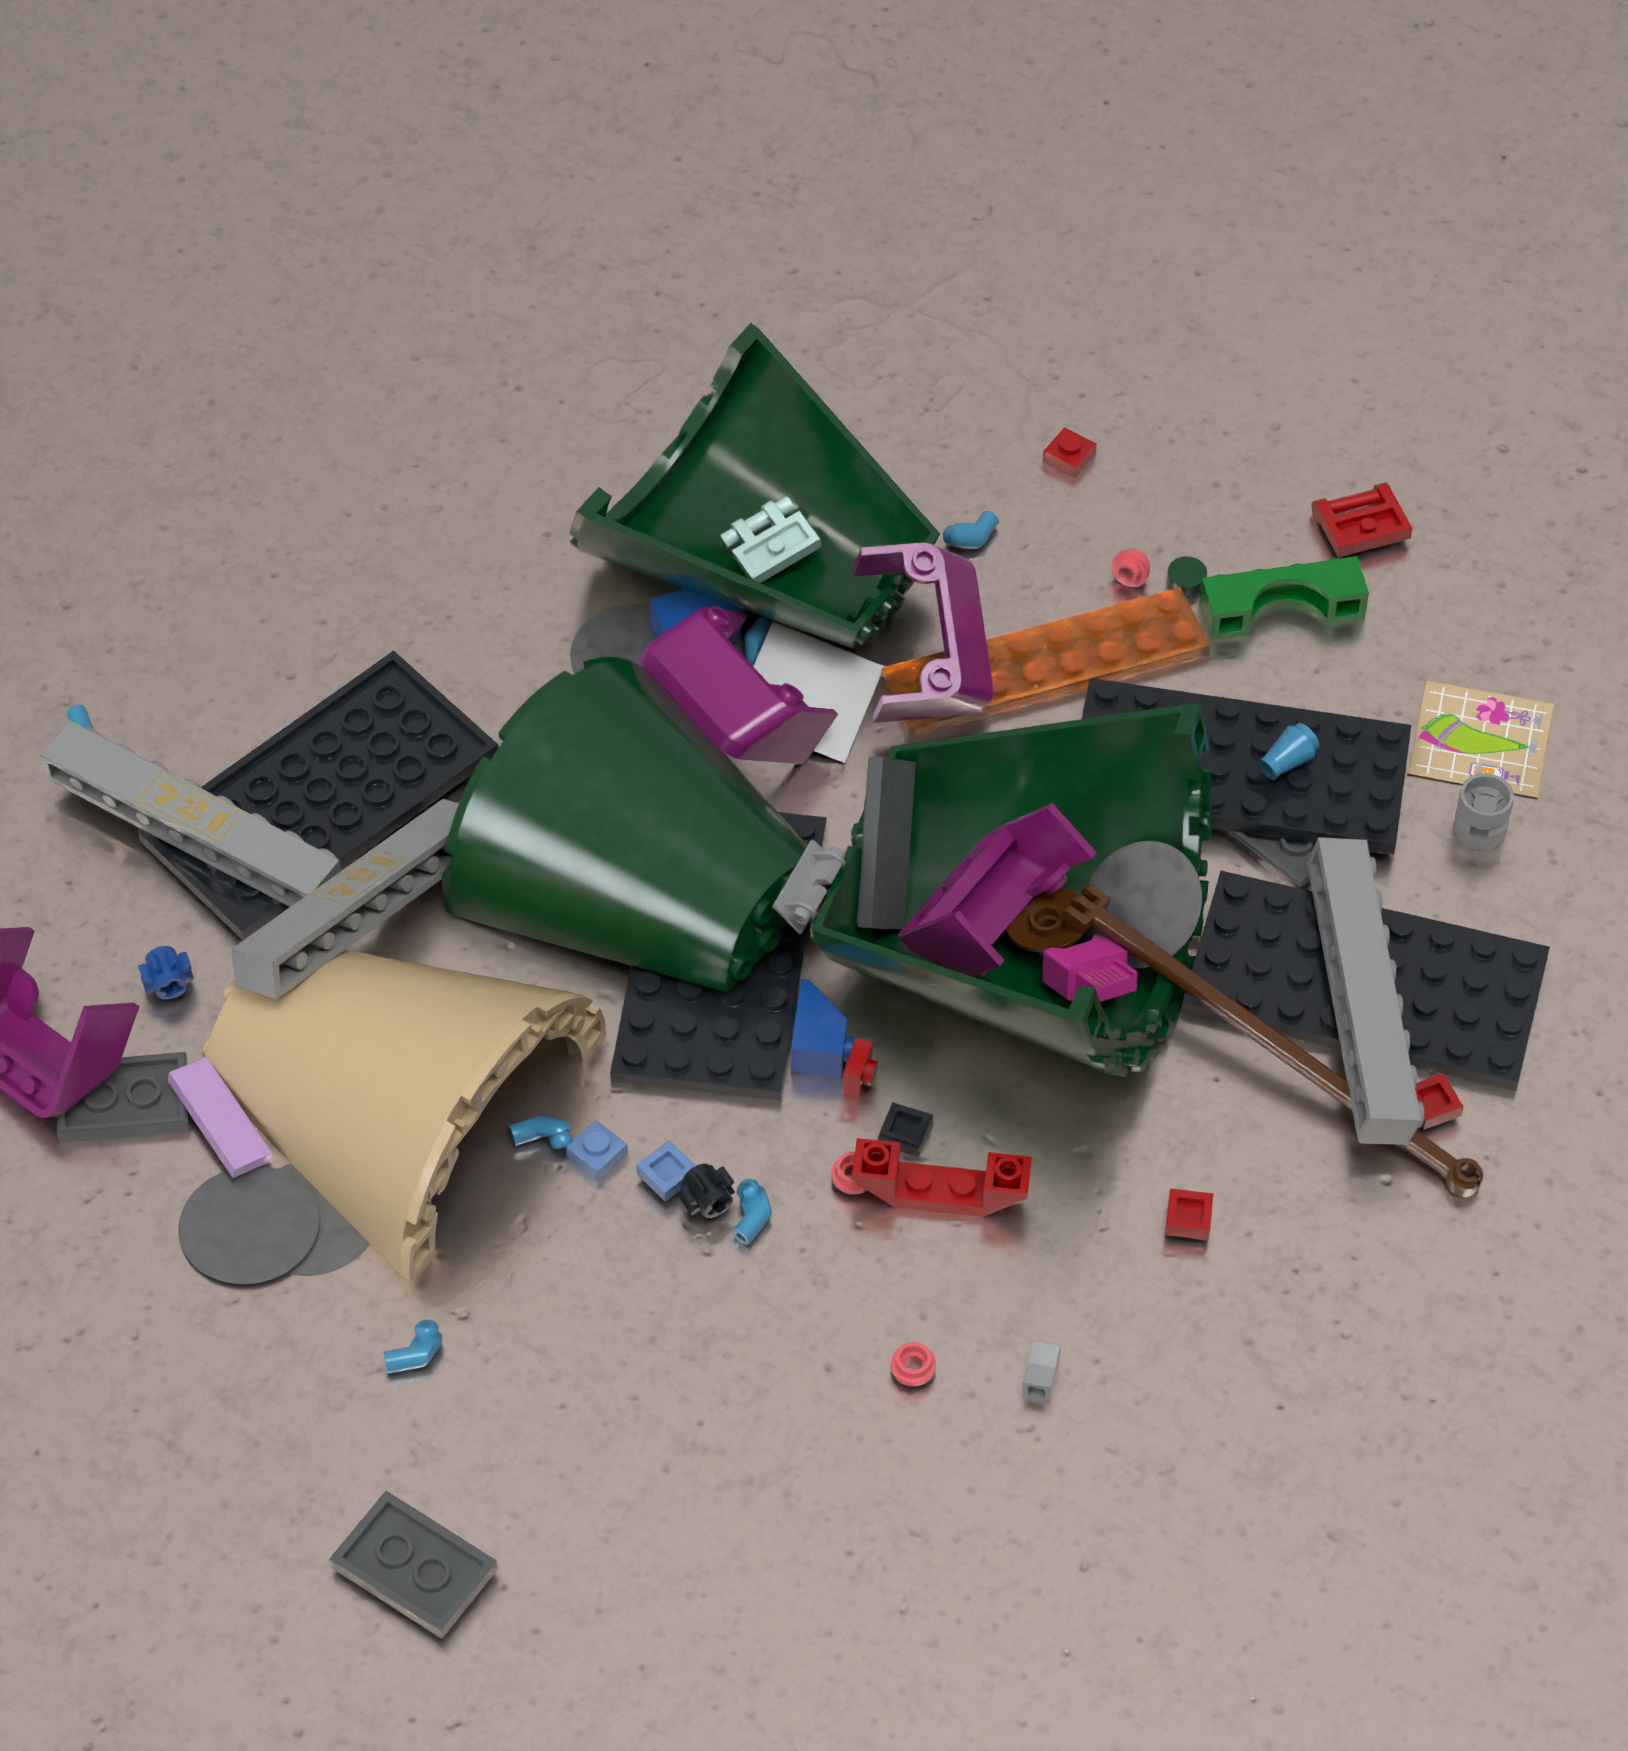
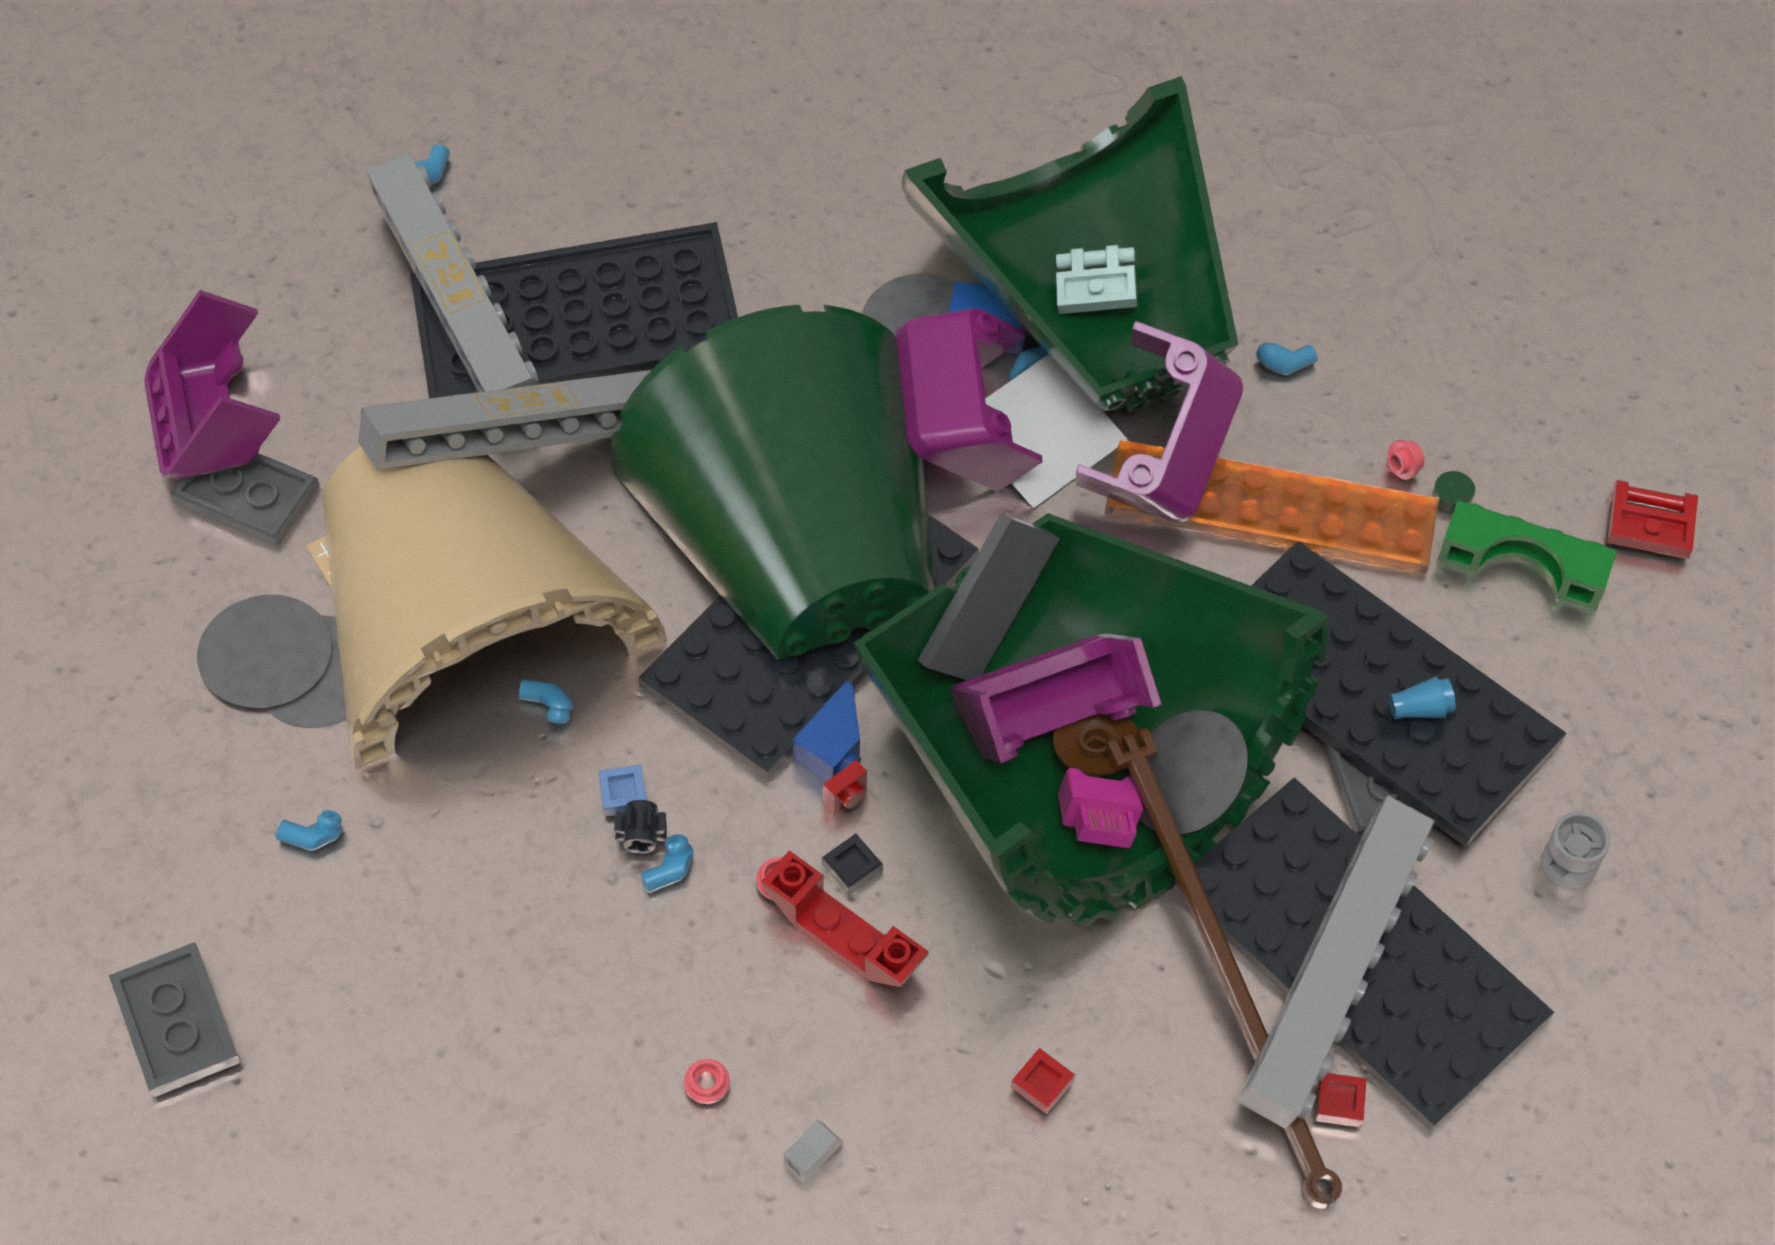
camera: 30 degrees right, 5 degrees up
blue gear [138,946,194,999] -> none
lavender tile [168,1057,272,1178] -> none
medium blue plate [566,1120,628,1181] -> none
light grey hinge [772,840,846,934] -> none
red plate [1043,427,1097,478] -> none
sticker [1408,680,1554,798] -> none

